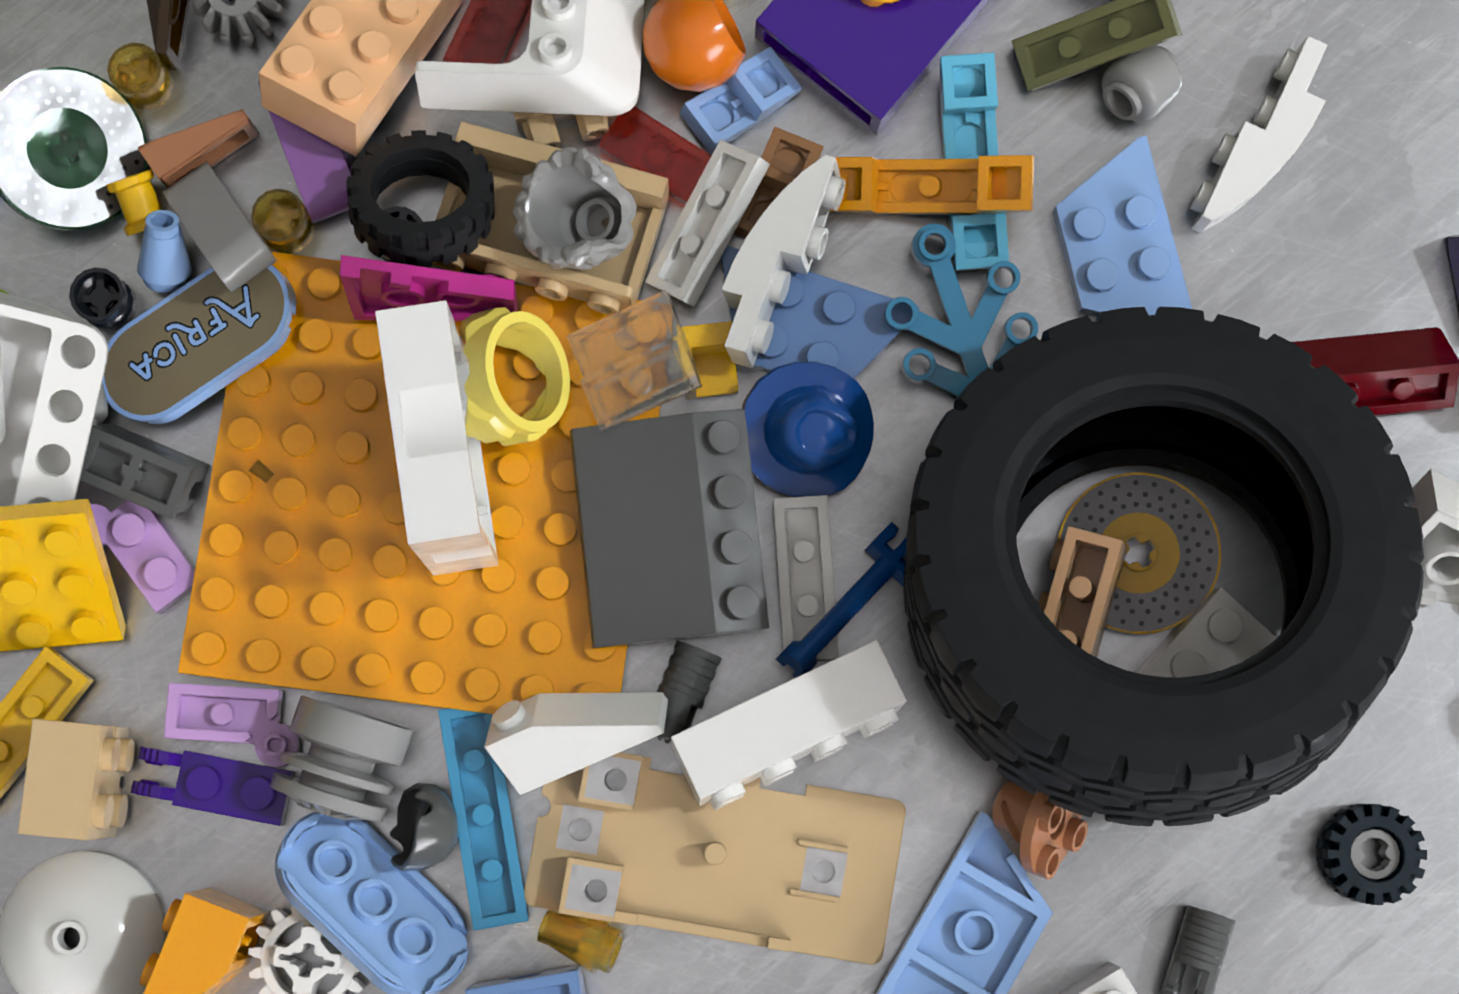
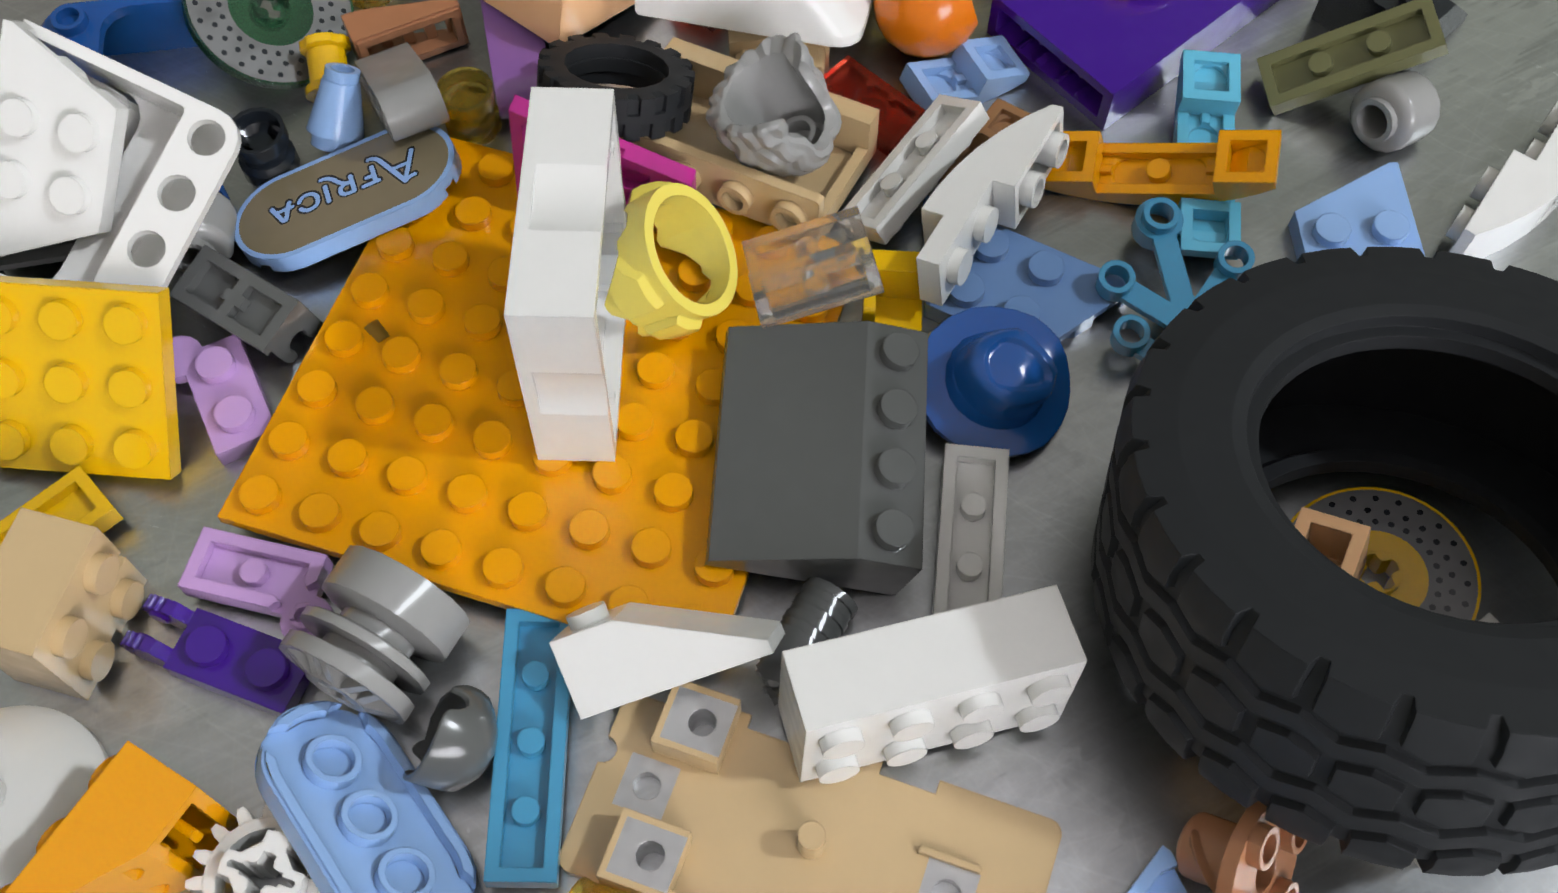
camera: 15 degrees right, 20 degrees down
blue hinge [776,521,907,678] -> none

